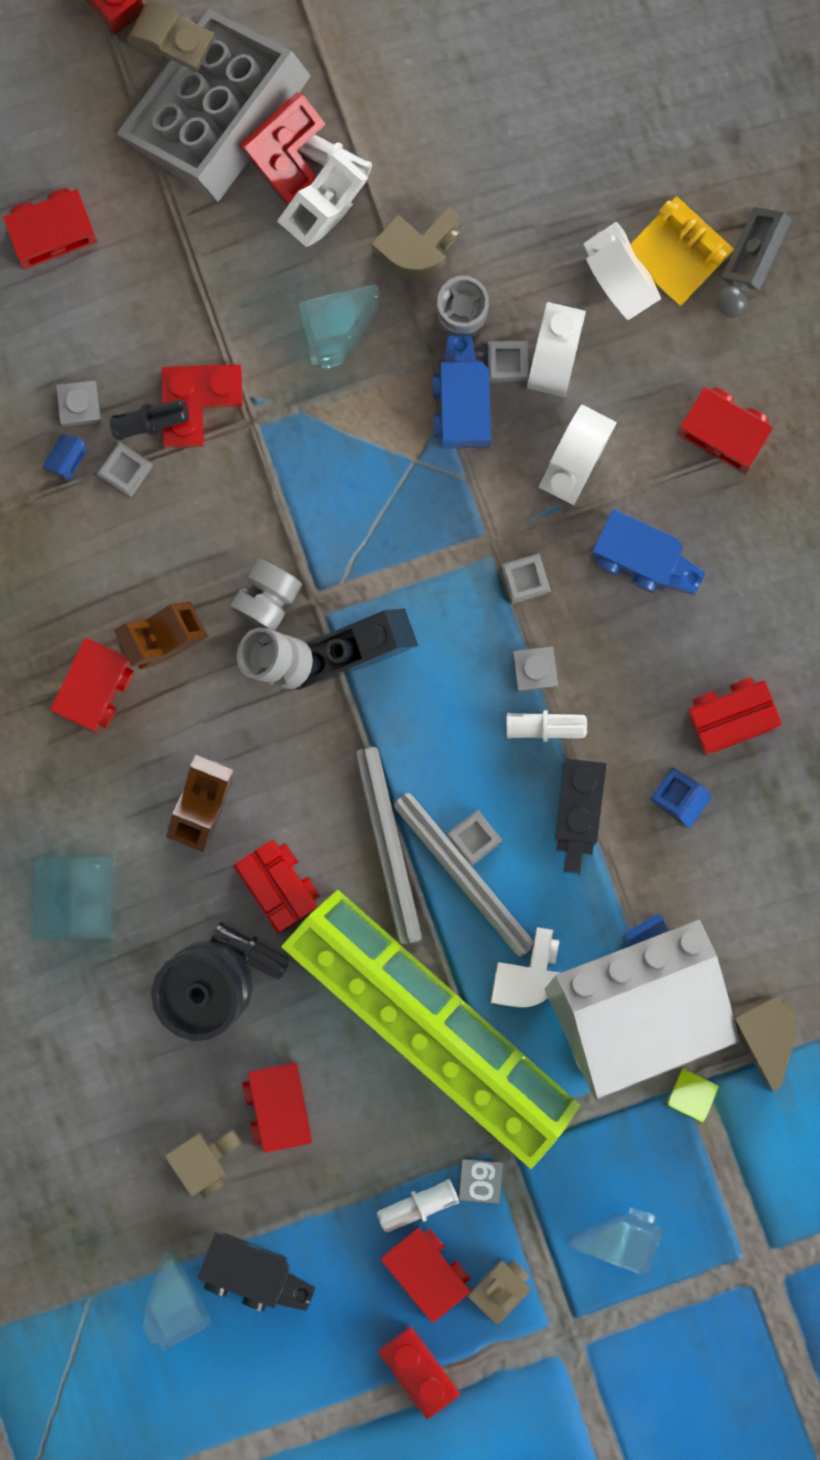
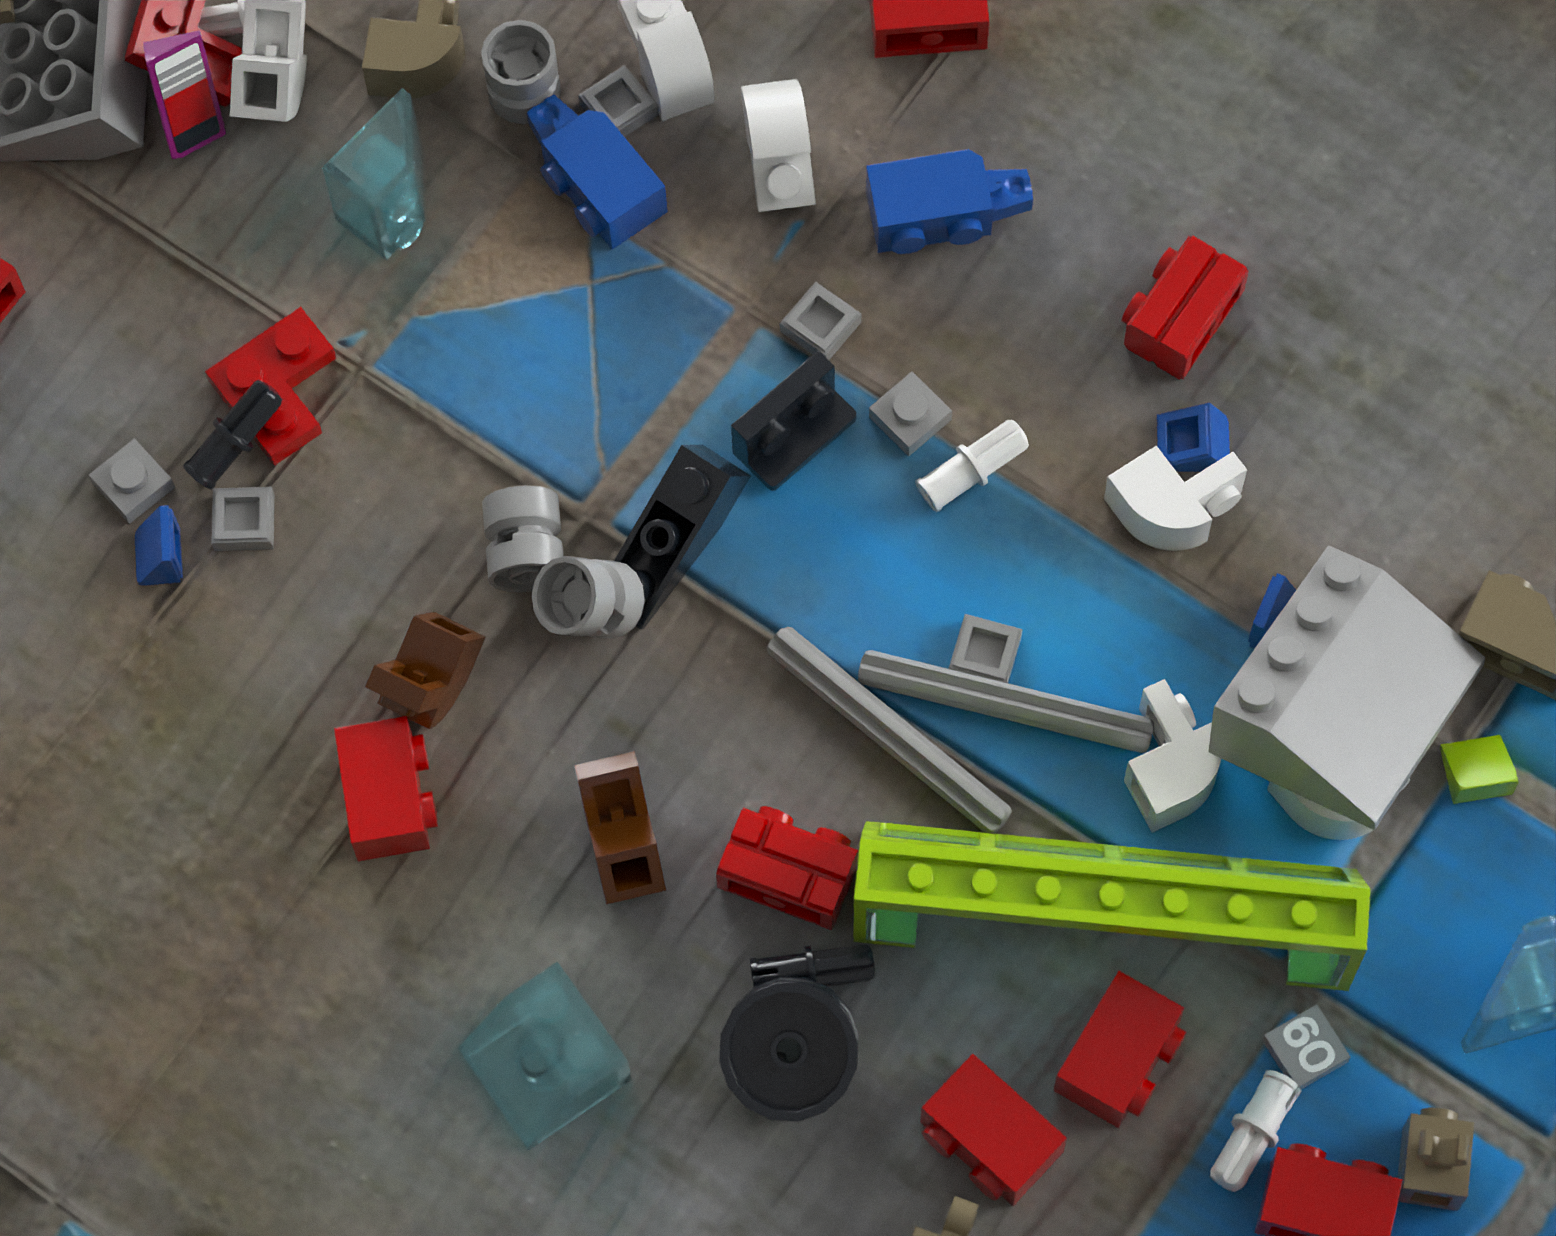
camera: 30 degrees left, 15 degrees down
black hinge [555,758,607,875] -> none
none -> slope [143,30,226,160]
none -> black bracket [731,350,857,491]
none -> red brick [1053,970,1187,1128]
none -> white brick [1104,446,1247,551]

